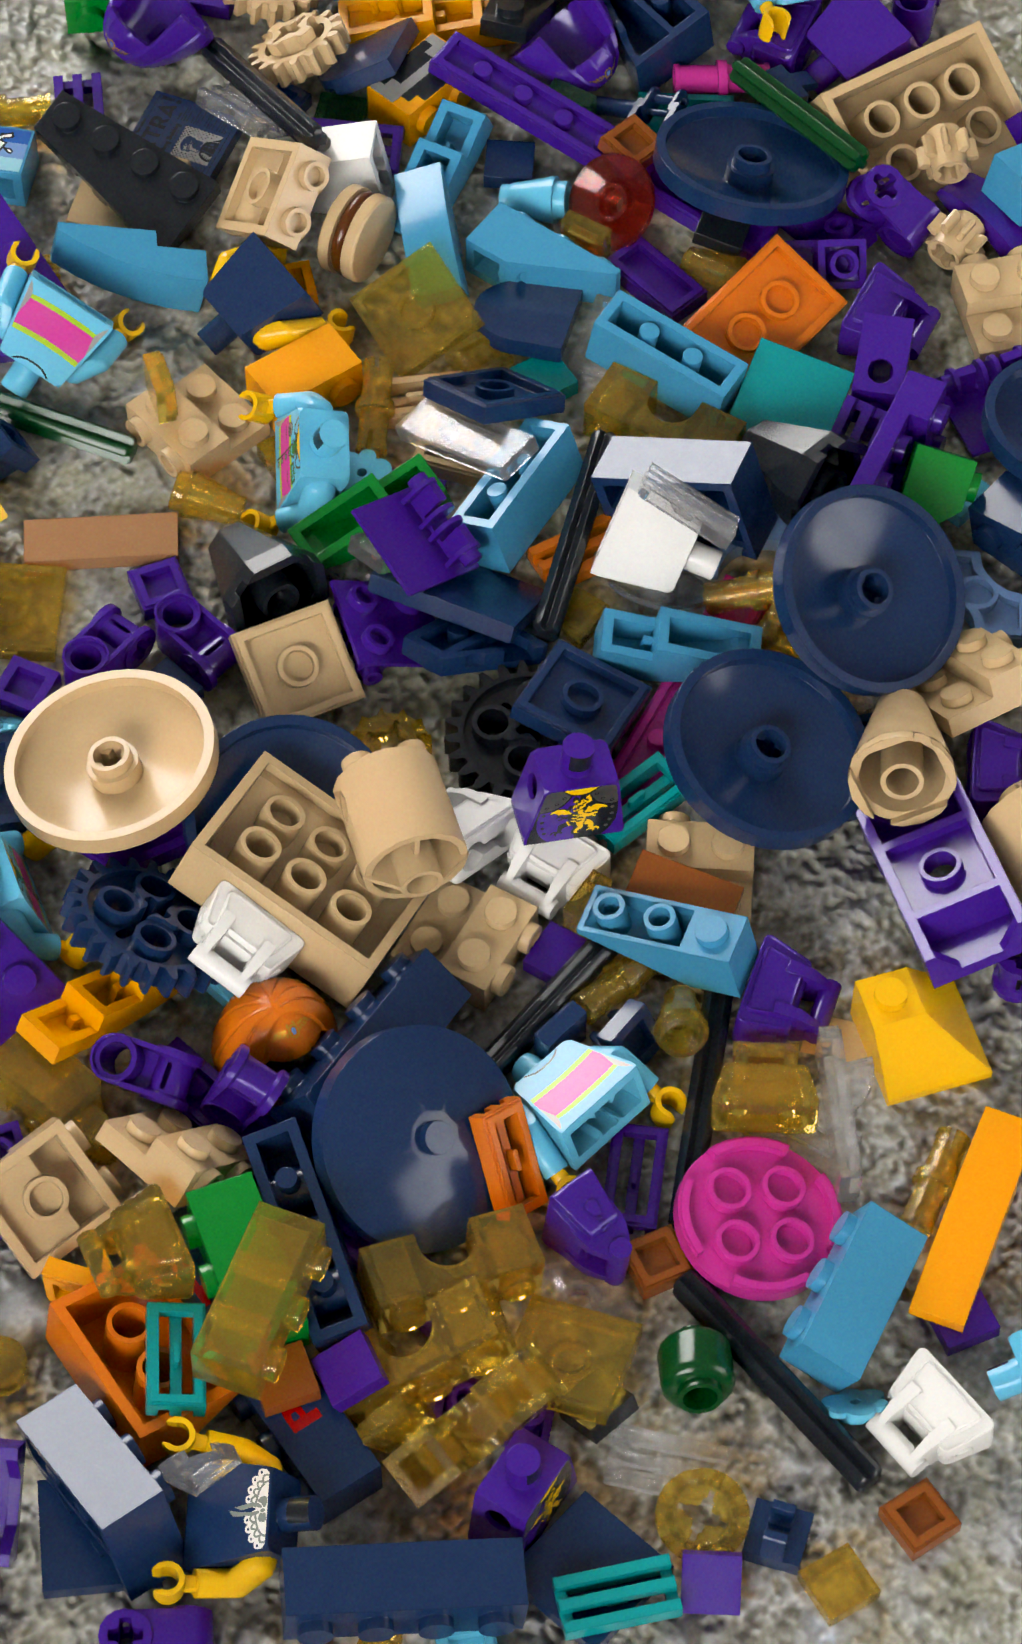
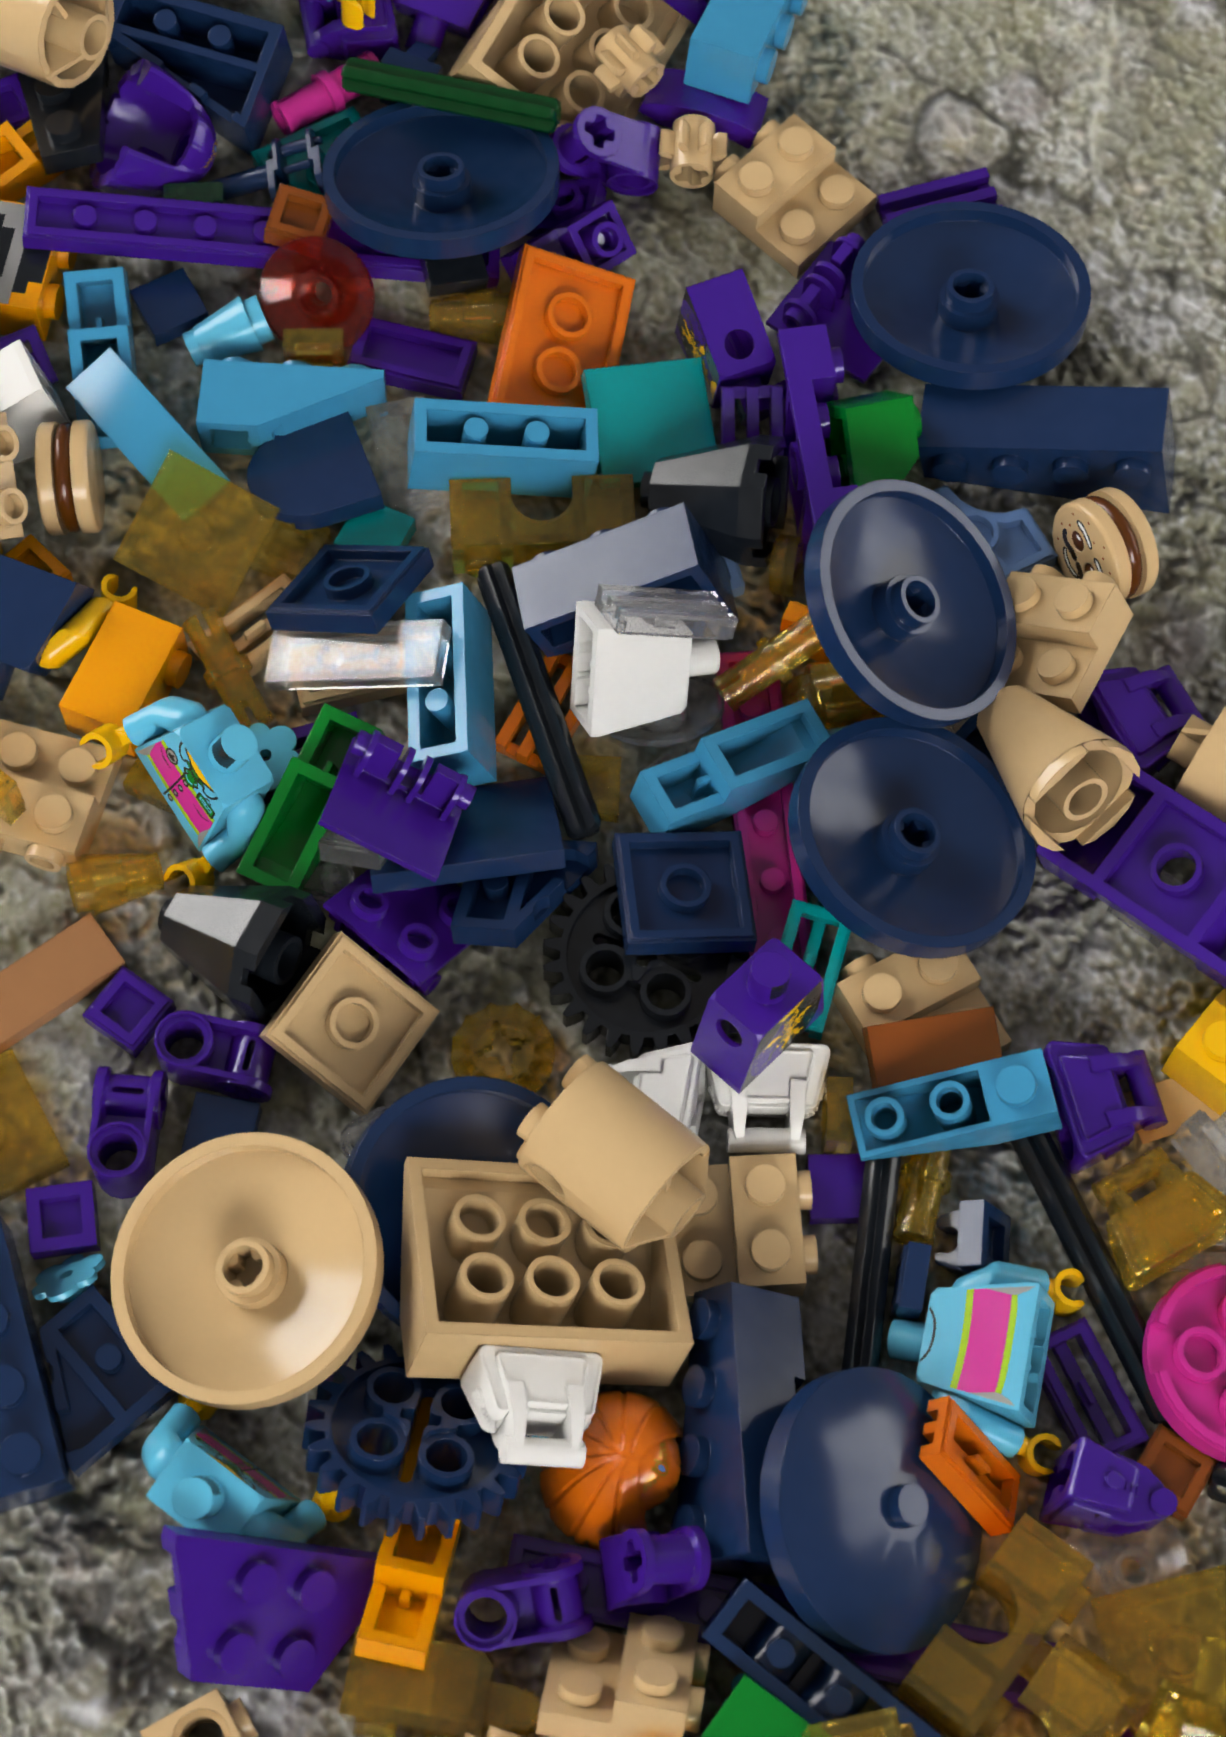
camera: 35 degrees left, 10 degrees up
clear yellow cone [654,985,709,1058] -> none
dark purple piece [836,262,941,360] -> none

